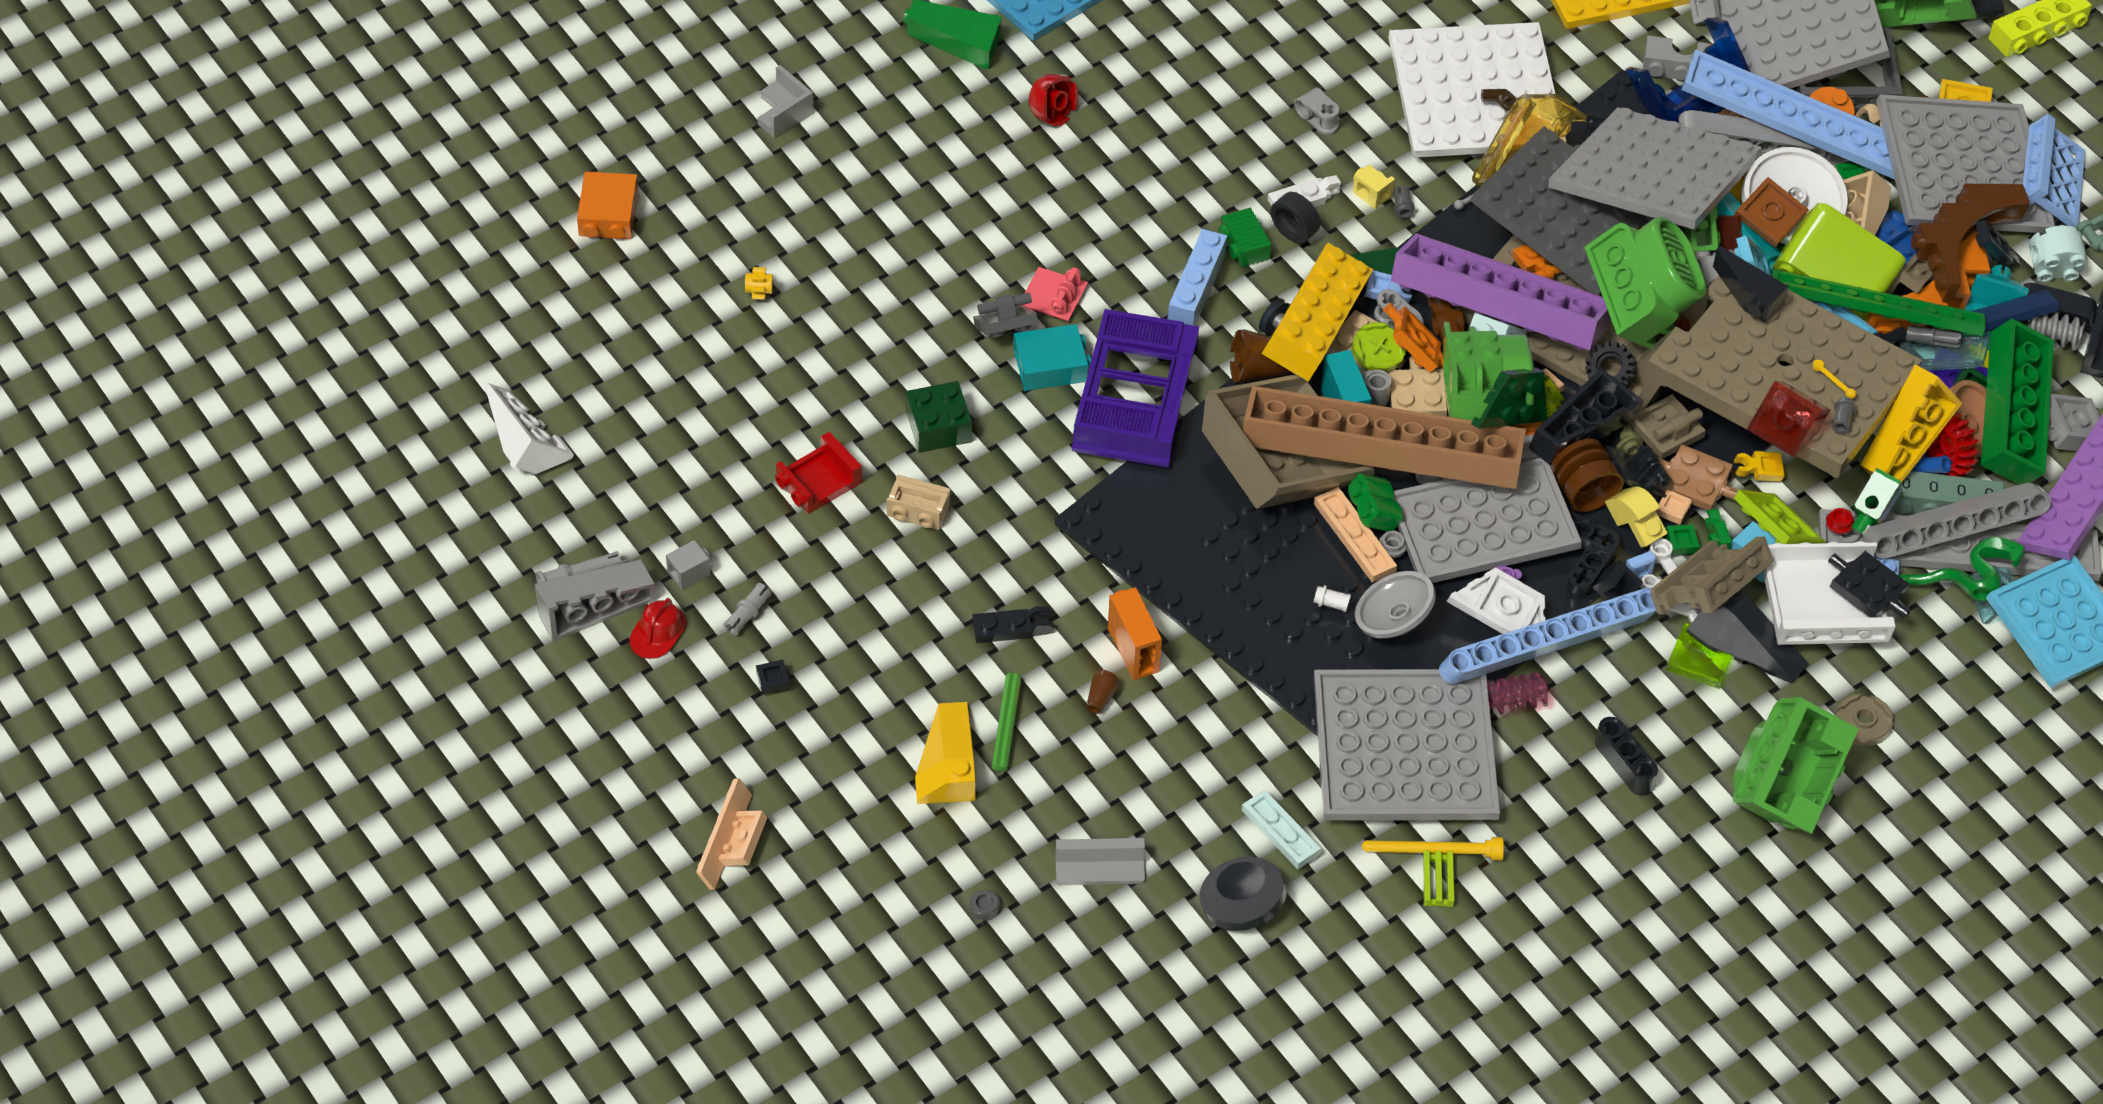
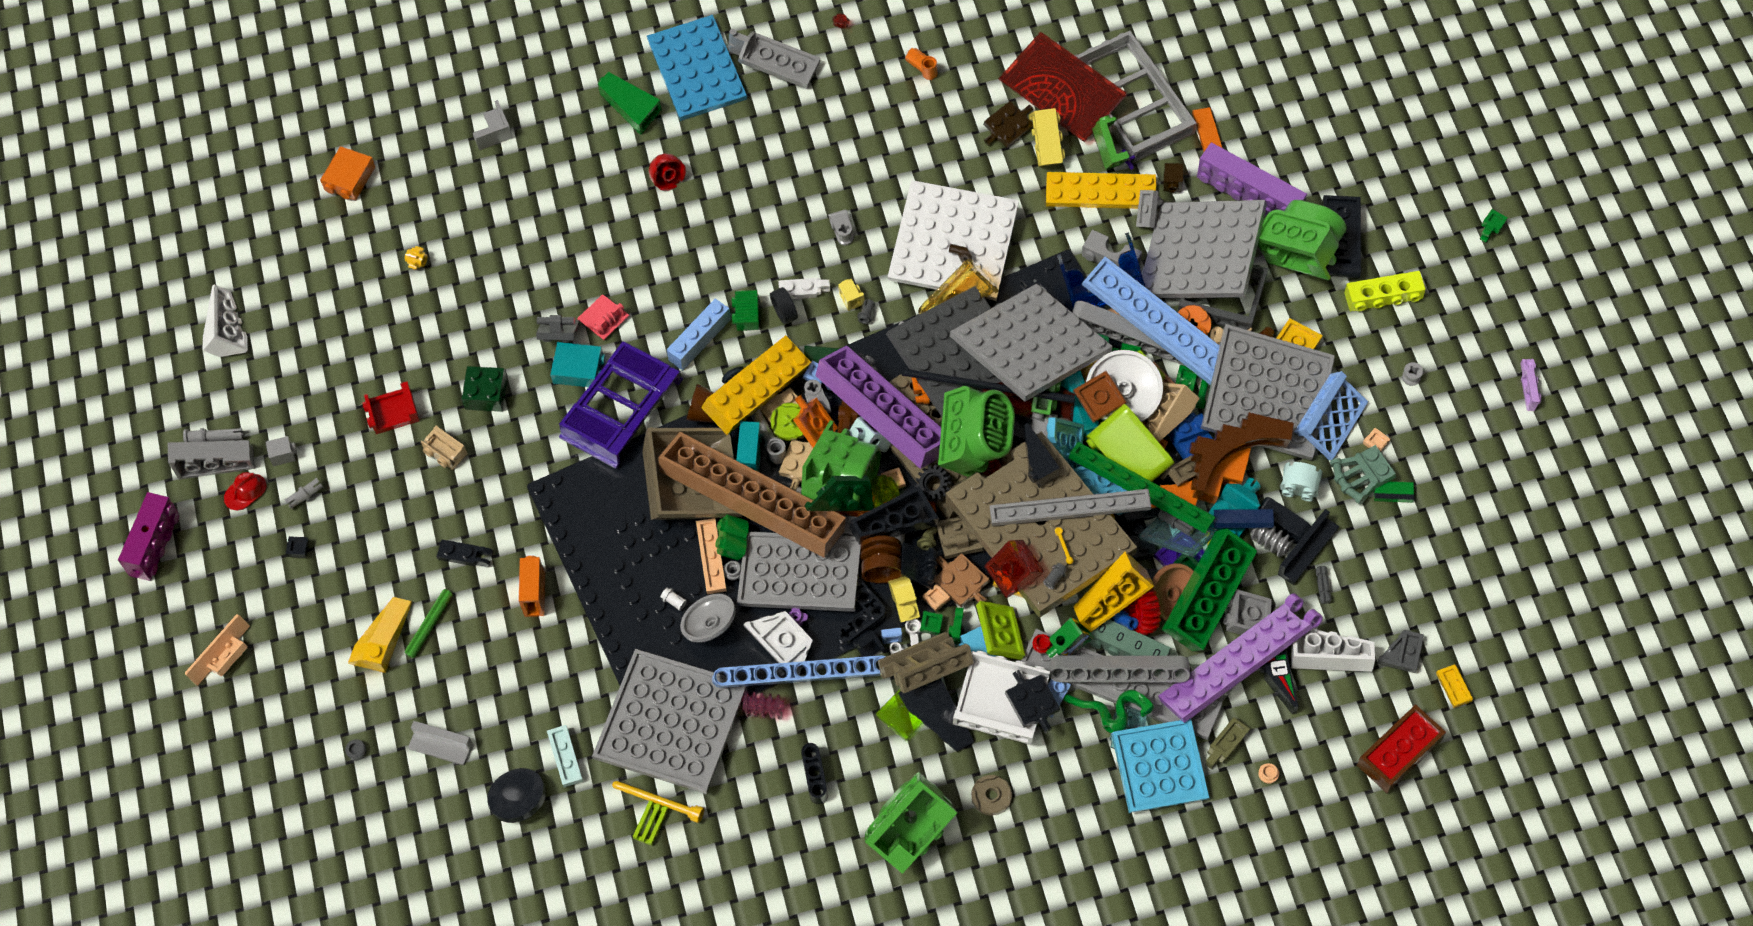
camera: 25 degrees right, 10 degrees up
reddish brown cone [1086,670,1119,714] -> none
black hinge [1975,220,2020,270] -> none
none -> magenta brick [118,492,179,581]
none -> black piece [902,368,1075,403]
none -> light grey tile [990,489,1151,526]

